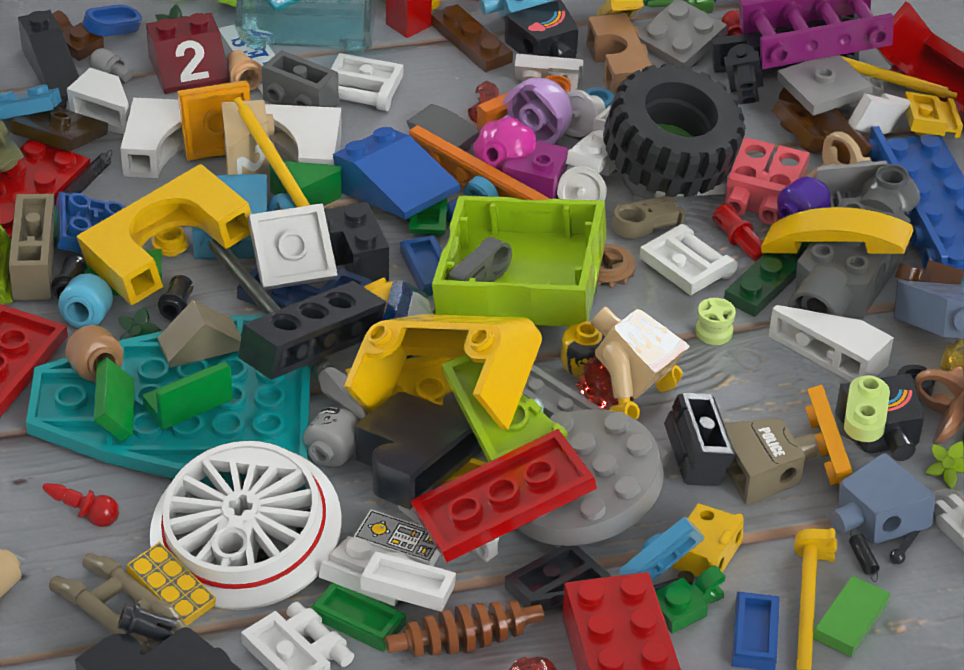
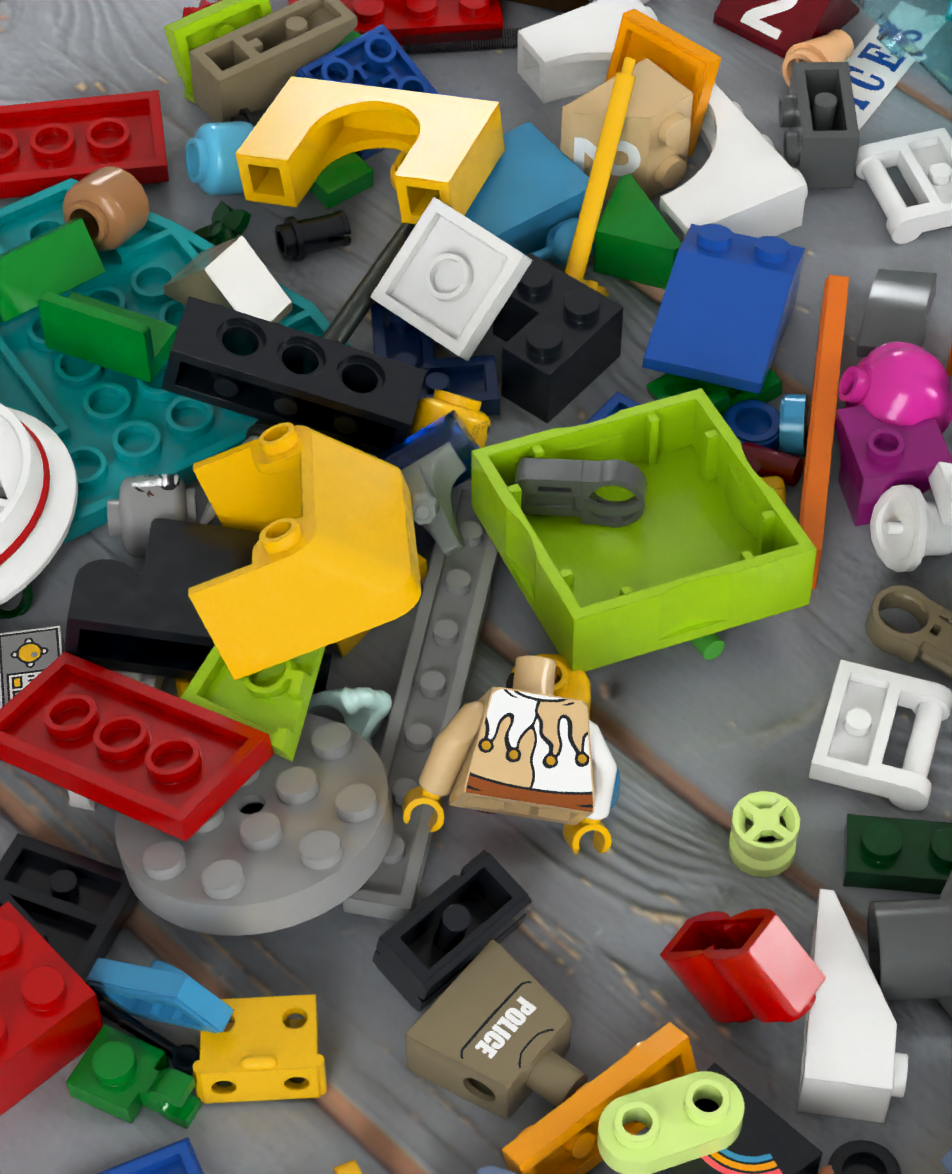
camera: 60 degrees right, 10 degrees up
medium nougat gear [597,243,636,288] -> none
none -> red brick [660,908,826,1023]

